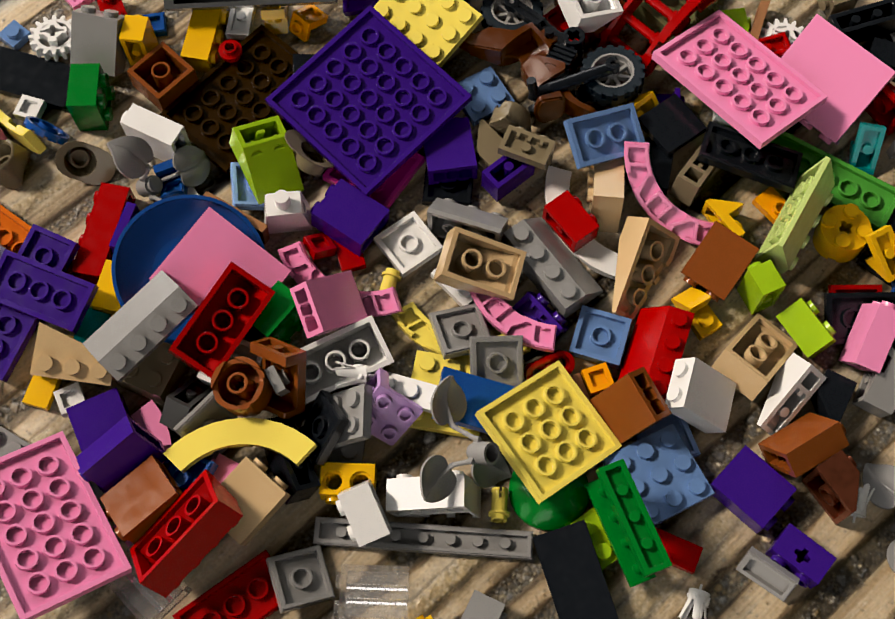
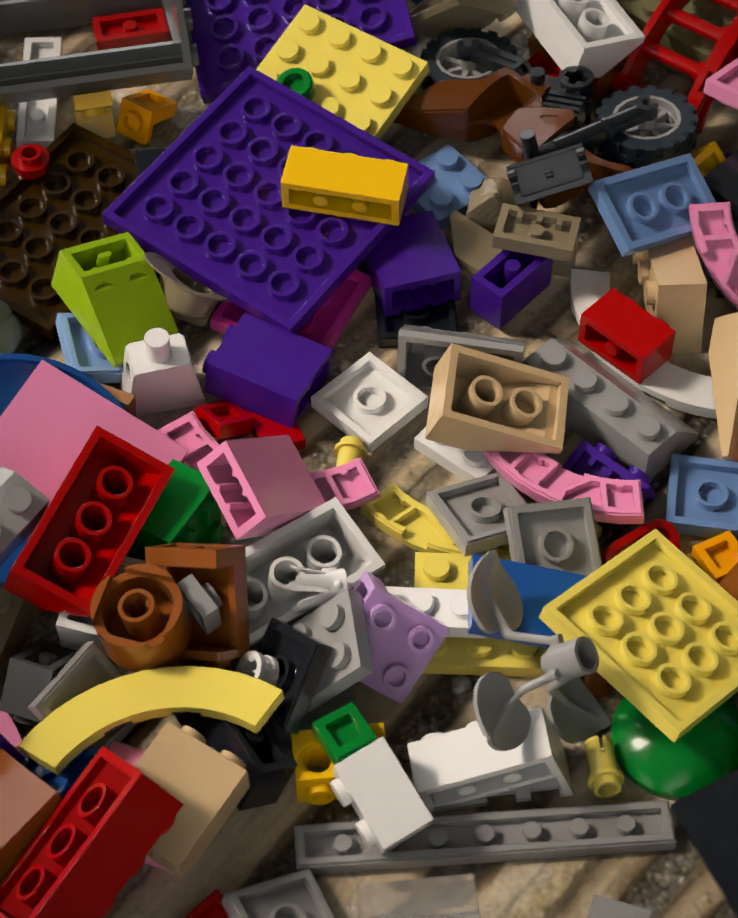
camera: 10 degrees left, 15 degrees down
none -> white bush [236,650,279,686]
none -> green tile [277,68,315,100]
none -> yellow brick [280,145,409,226]
none -> green tile [312,702,377,765]
none -> black hinge [506,143,594,206]

